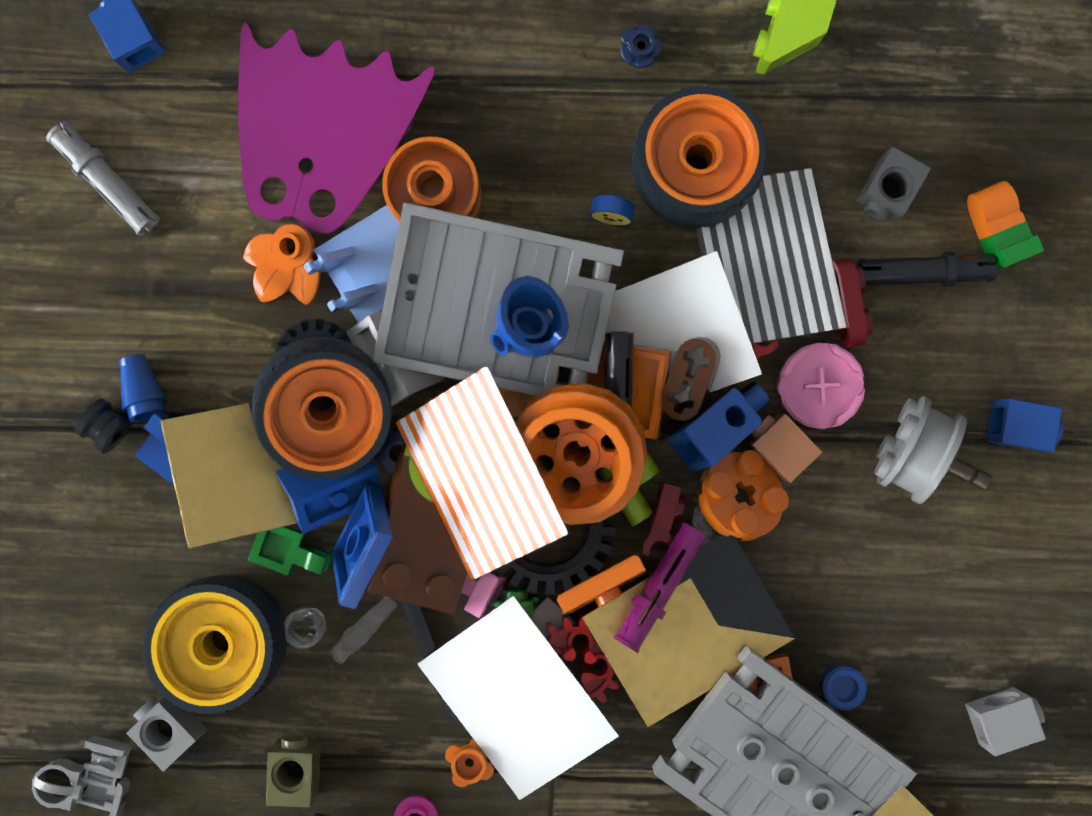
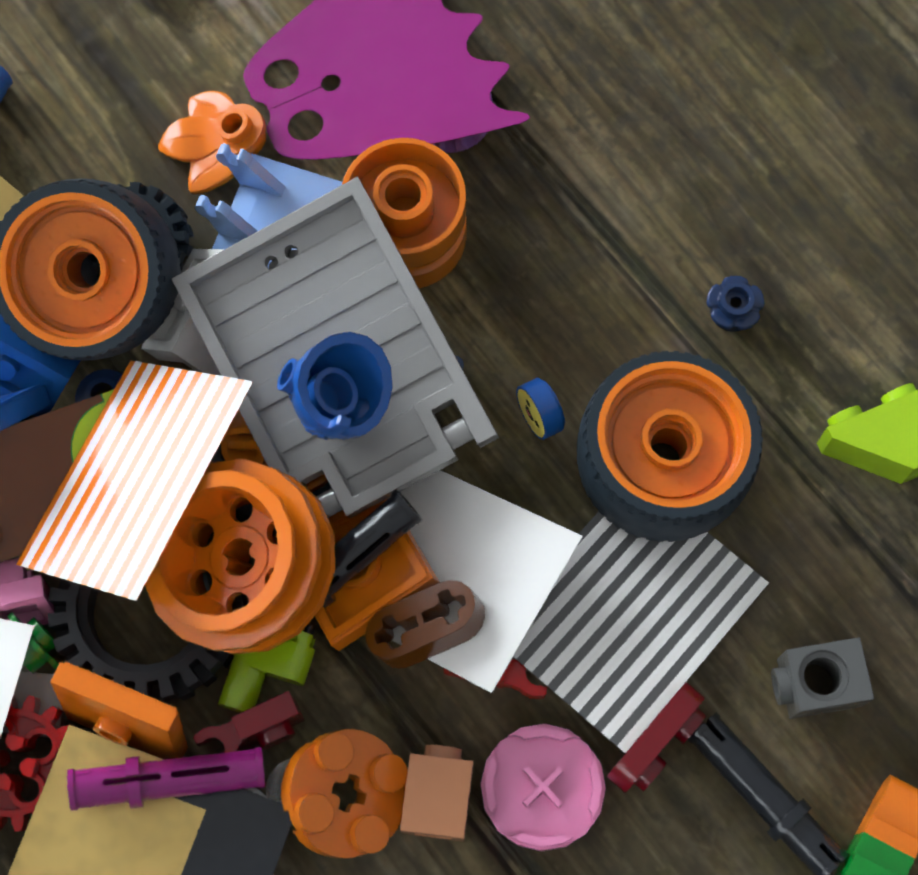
camera: 55 degrees right, 15 degrees down
blue torso [664,382,769,472] -> none

